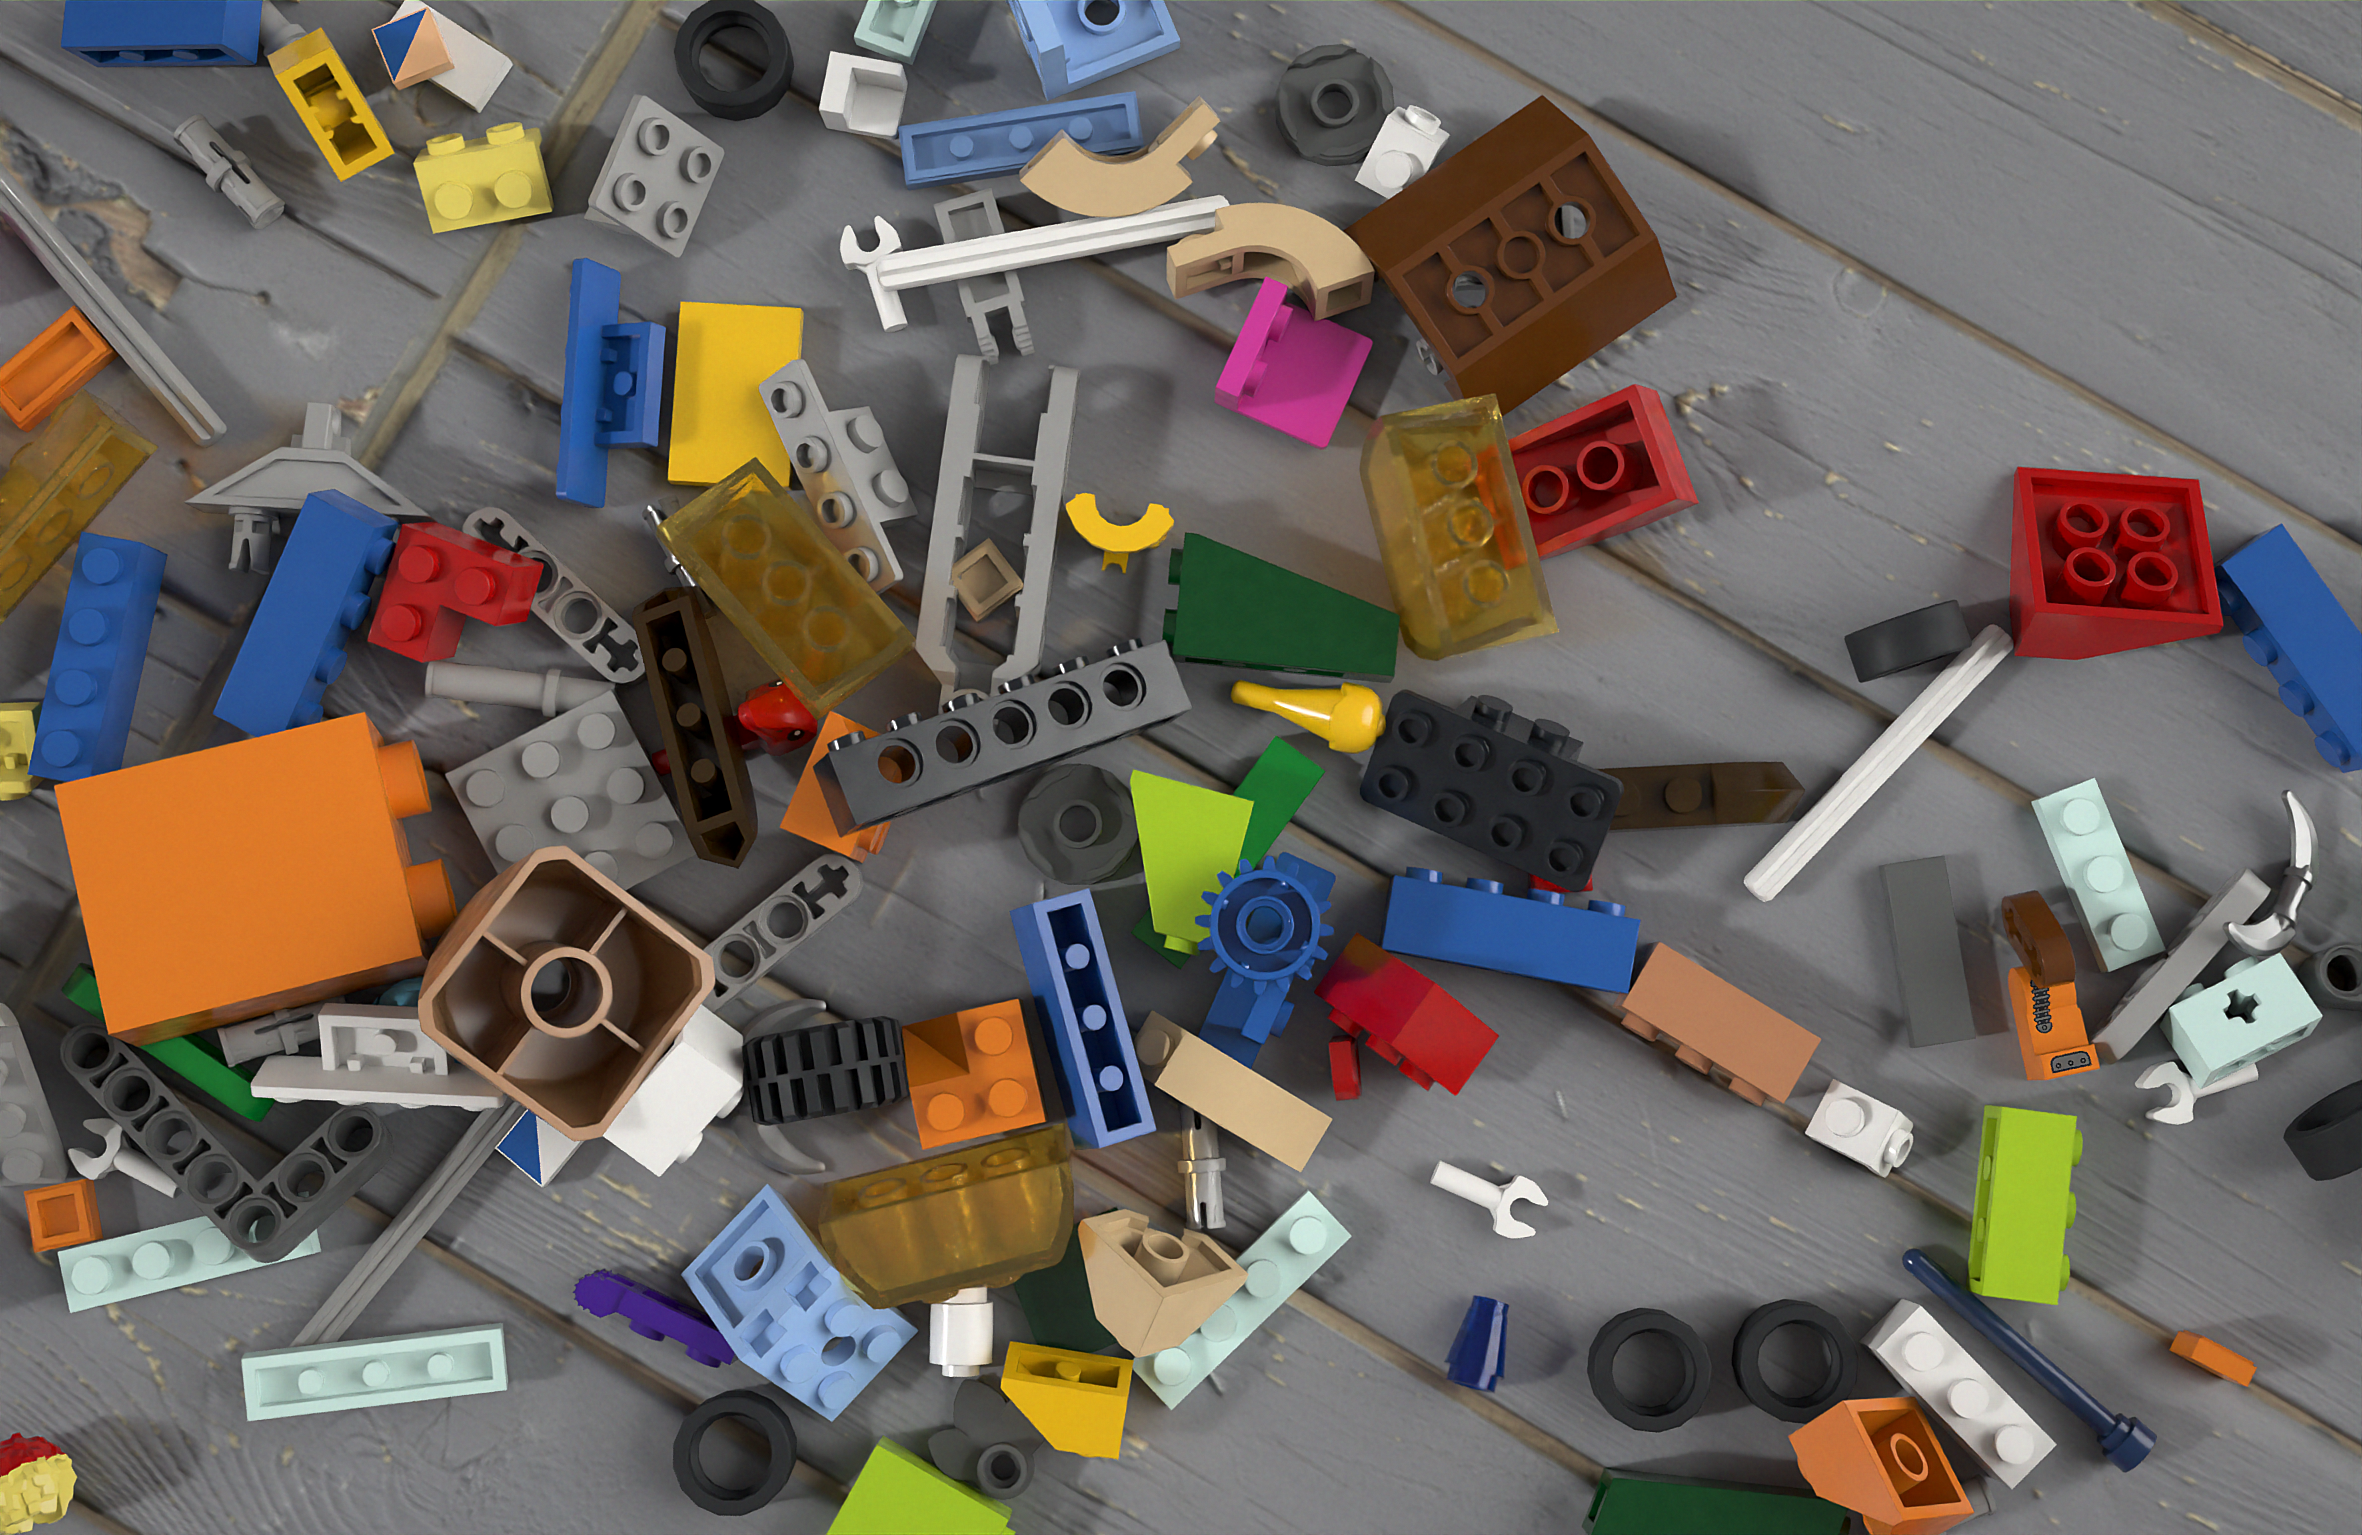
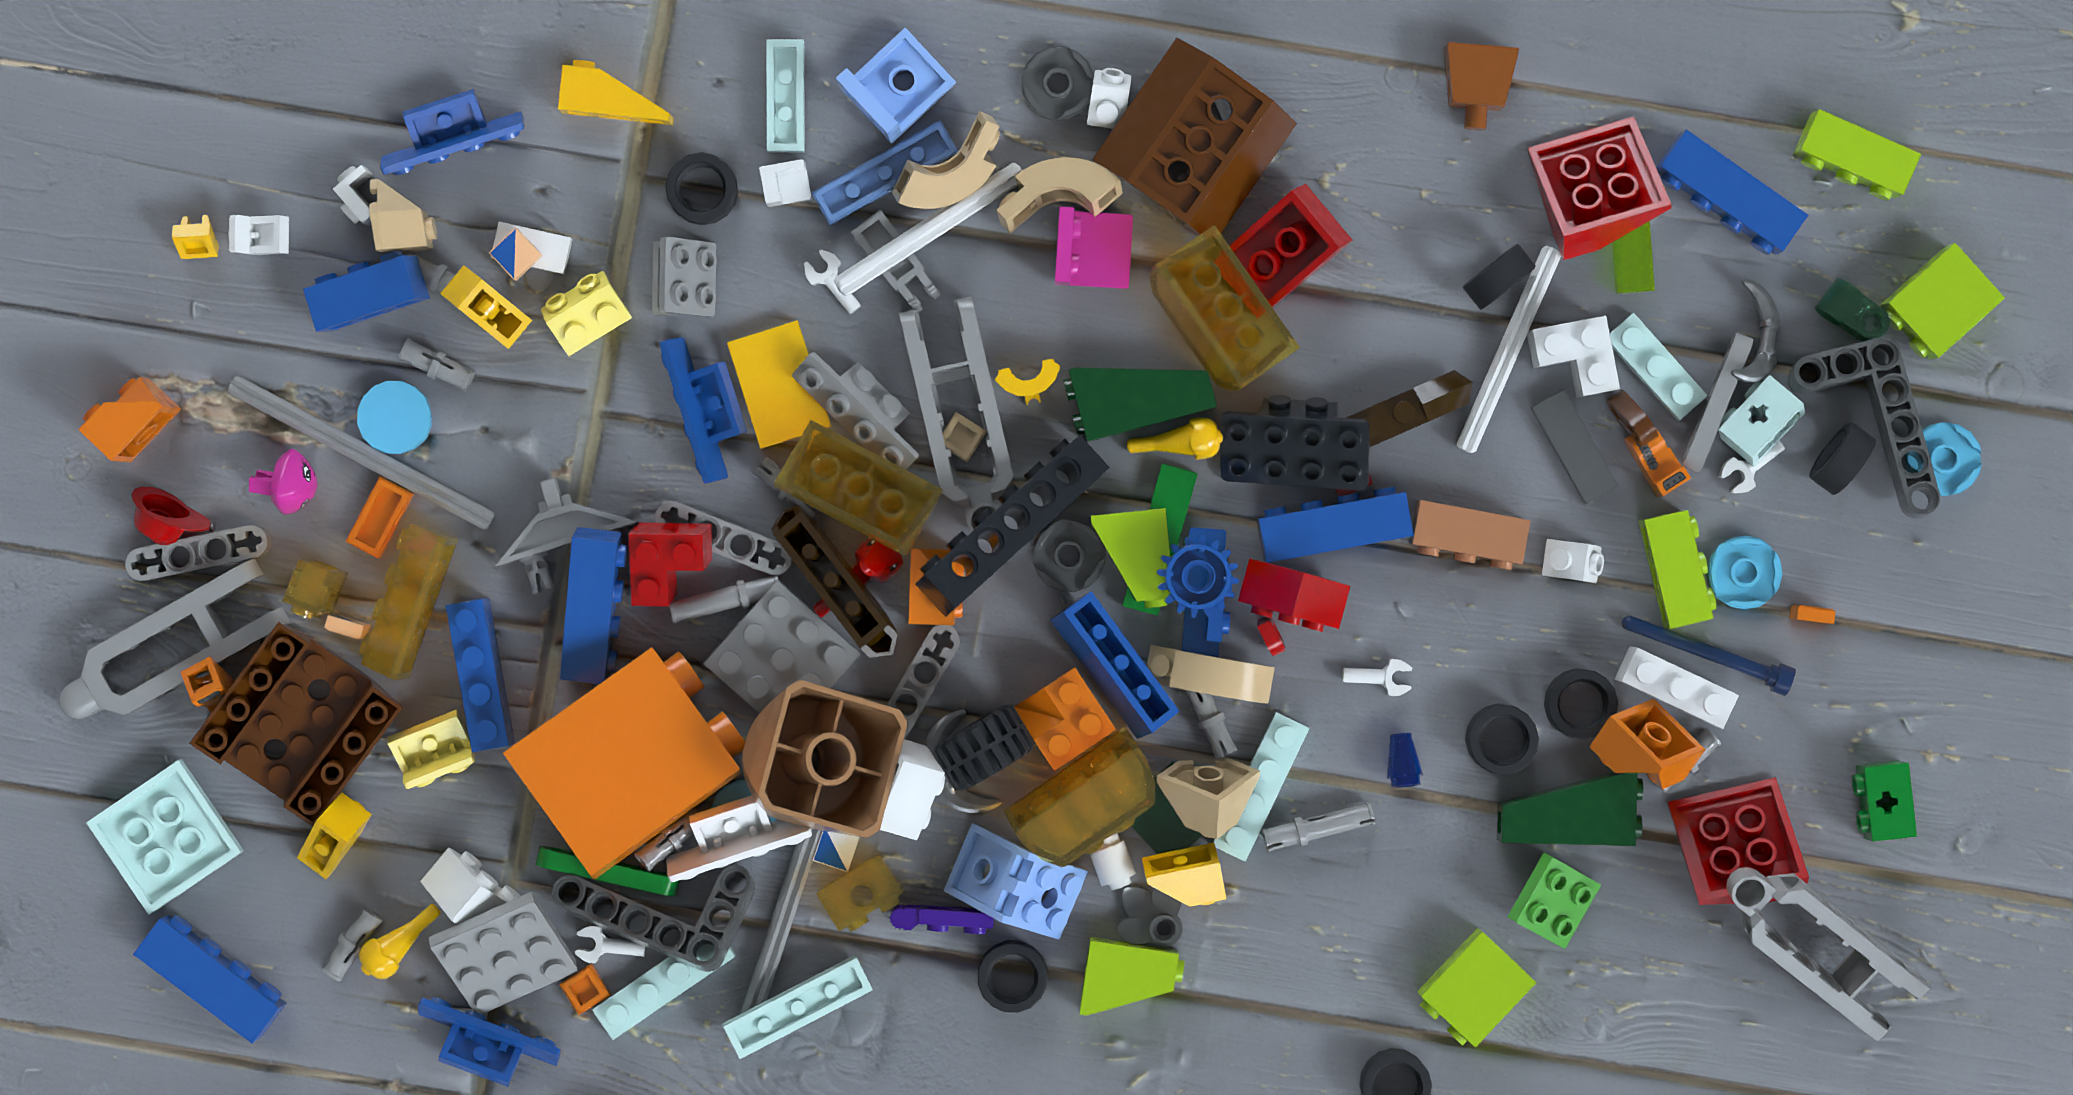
camera: 15 degrees left, 5 degrees up
none -> medium azure tile [357,381,432,454]
none -> clear yellow brick [816,852,904,932]
none -> light grey pin [1262,801,1376,852]
none -> dark orange torso [1444,42,1519,131]
none -> white brick [1527,316,1620,398]
none -> clear neon green tile [1612,221,1655,294]
none -> medium azure tile [1706,535,1782,610]

